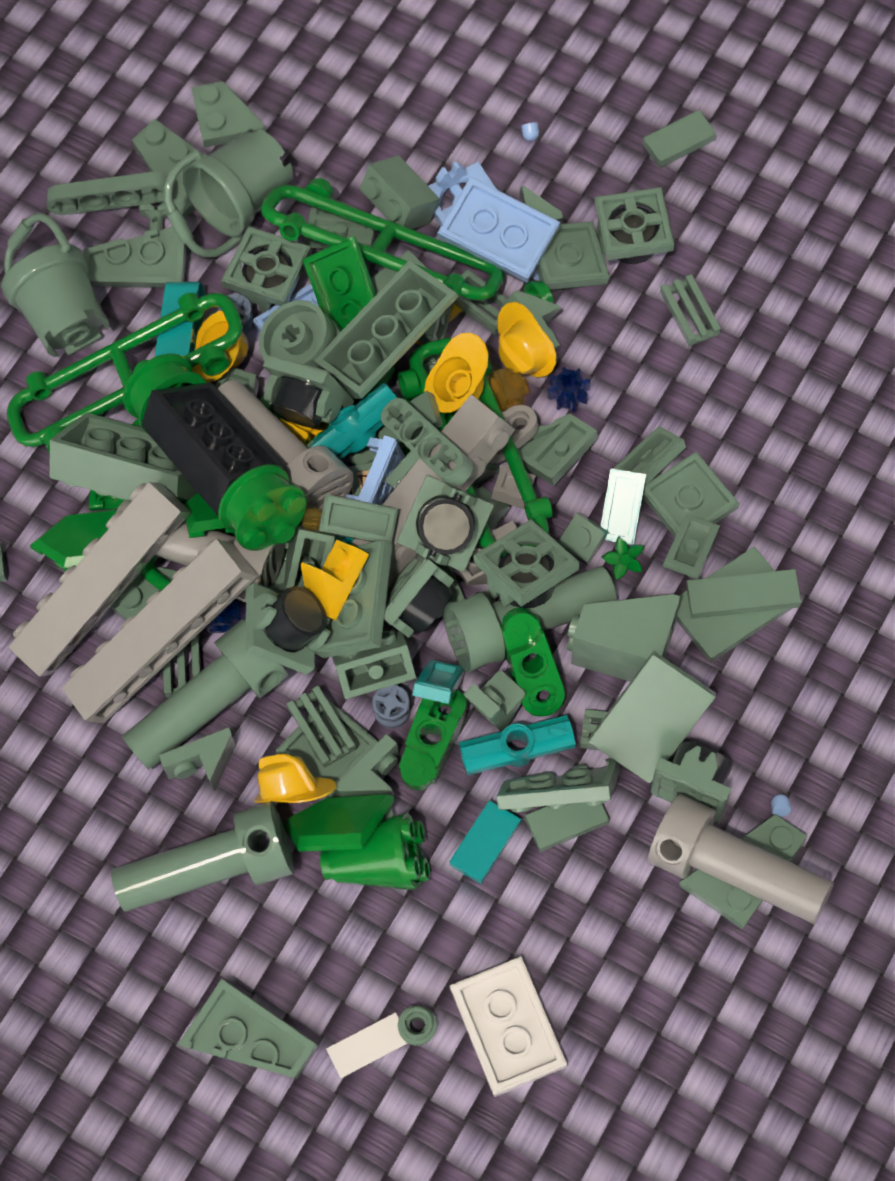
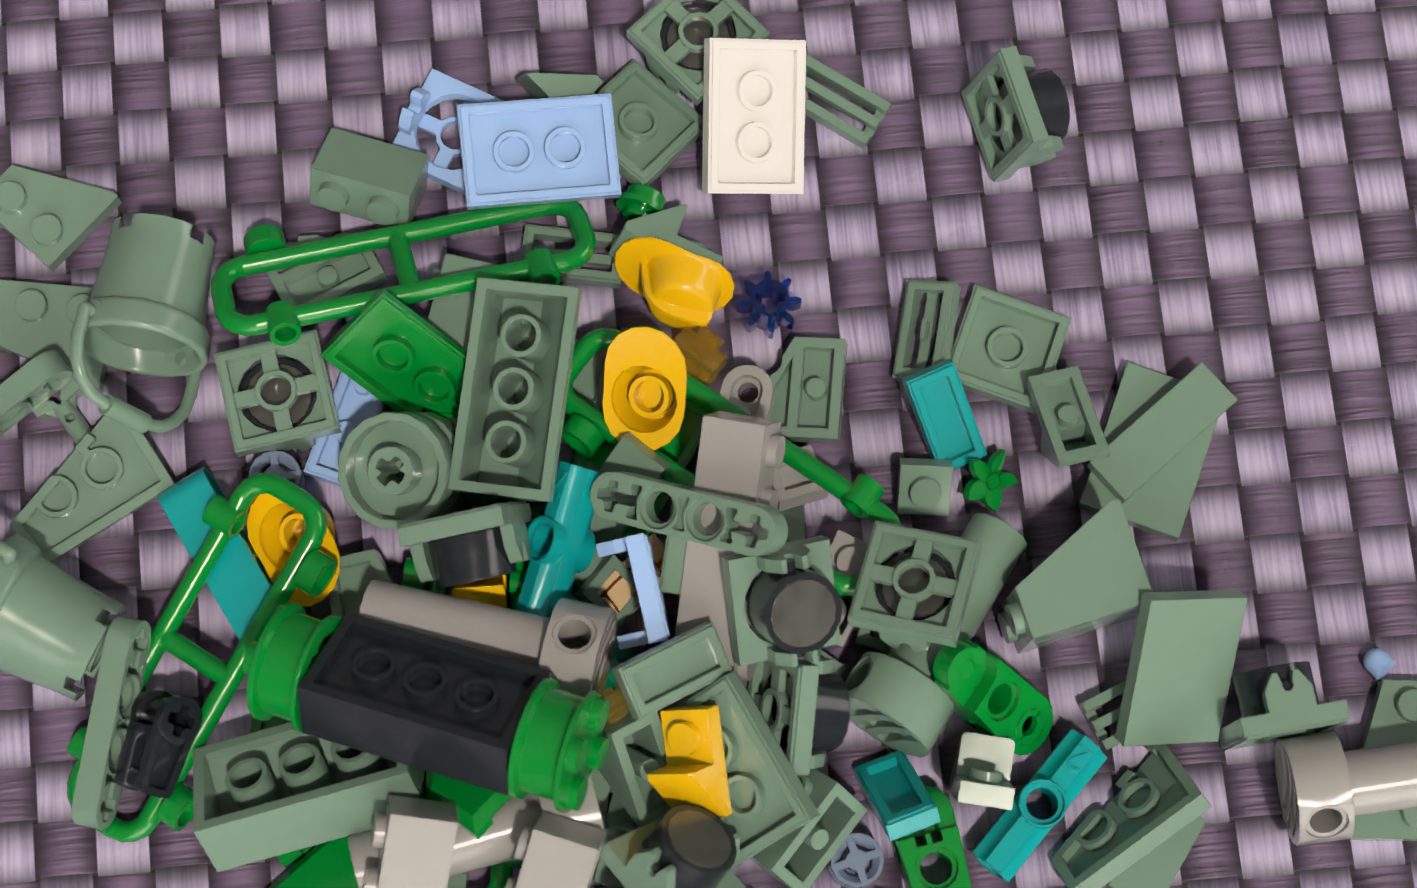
camera: 45 degrees left, 10 degrees up
none -> sand green beam [71,616,151,830]
none -> black piece [114,689,202,799]
none -> white tile [702,38,806,194]
none -> sand green piece [961,45,1070,182]

